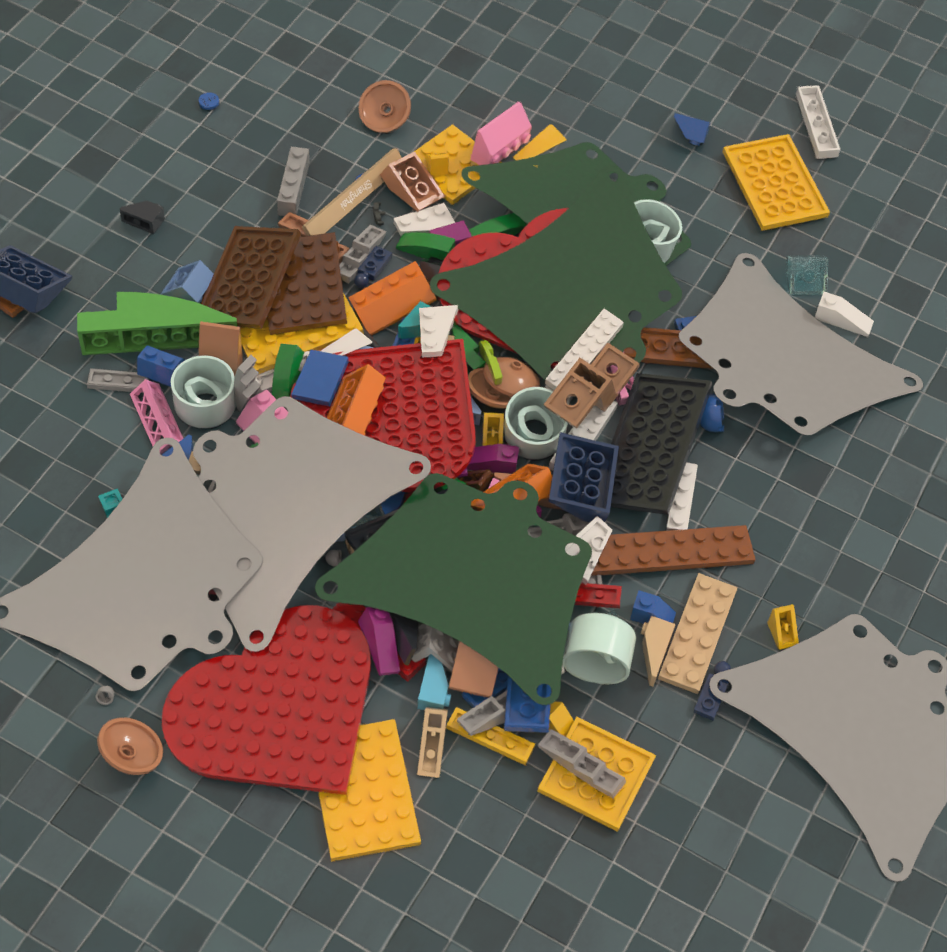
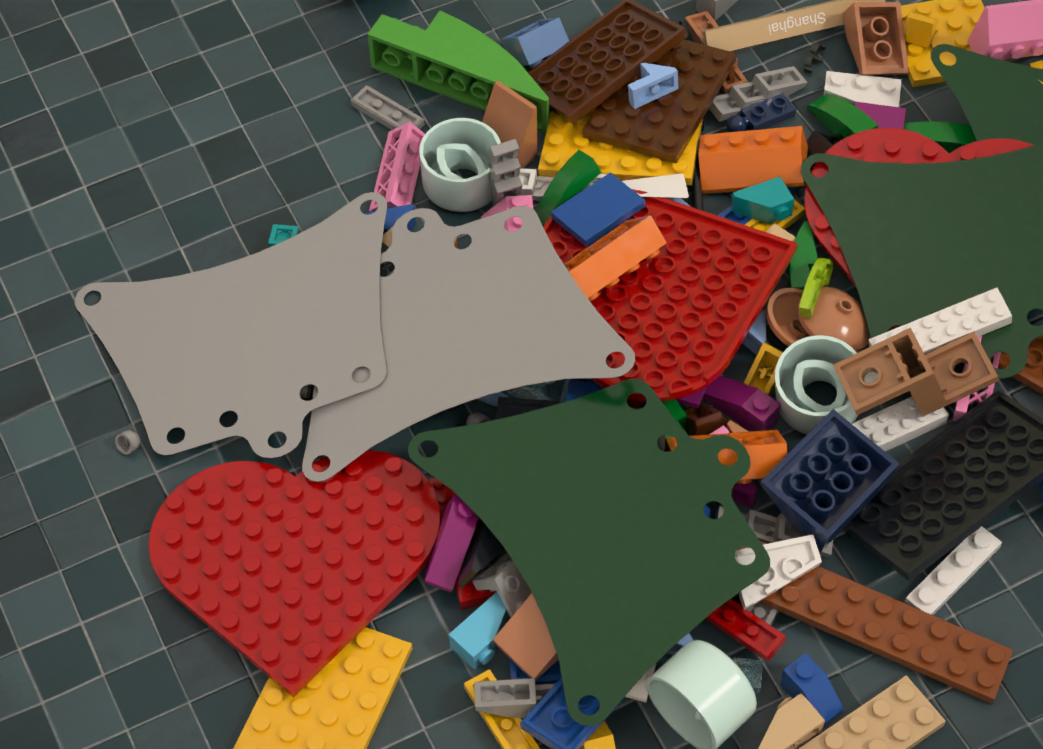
camera: 40 degrees right, 0 degrees up
nougat dish [97,718,163,775] -> none
blue slope [137,345,186,387] -> none
tan slope [417,707,448,778] -> none
white wing [419,305,458,358] -> none
none -> light blue slope [628,63,679,109]

